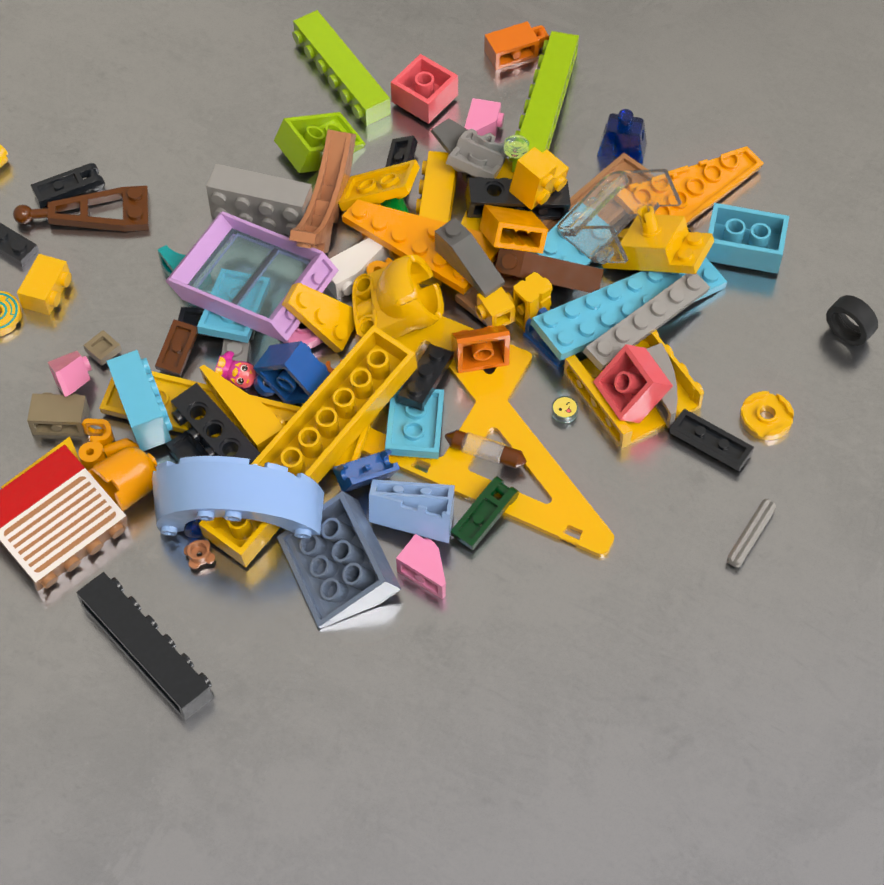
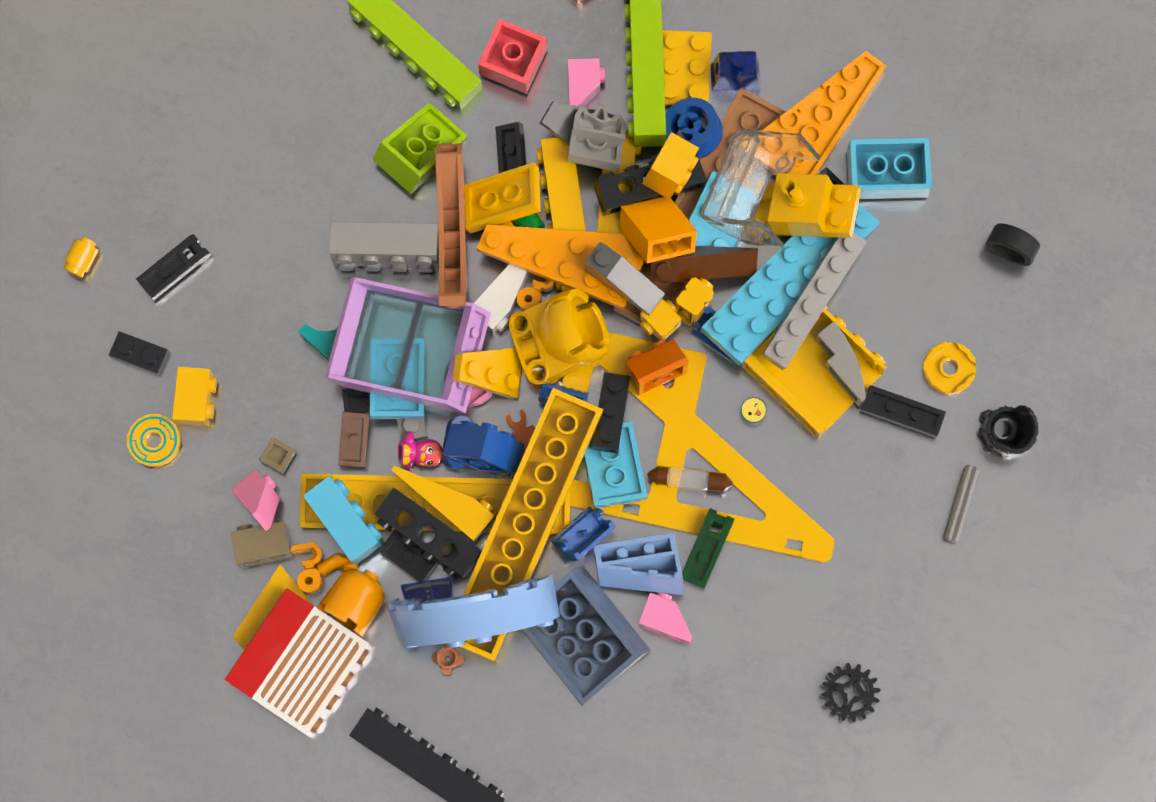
camera: 15 degrees left, 20 degrees up
reddish brown plate [13,186,149,232] -> none
clear light blue tile [504,135,529,158] -> none
coral brick [593,344,673,423] -> none
none -> yellow plate [662,30,712,108]
none -> blue wheel [665,98,723,159]
none -> black gear [820,663,881,723]
none -> black hair [979,405,1039,457]

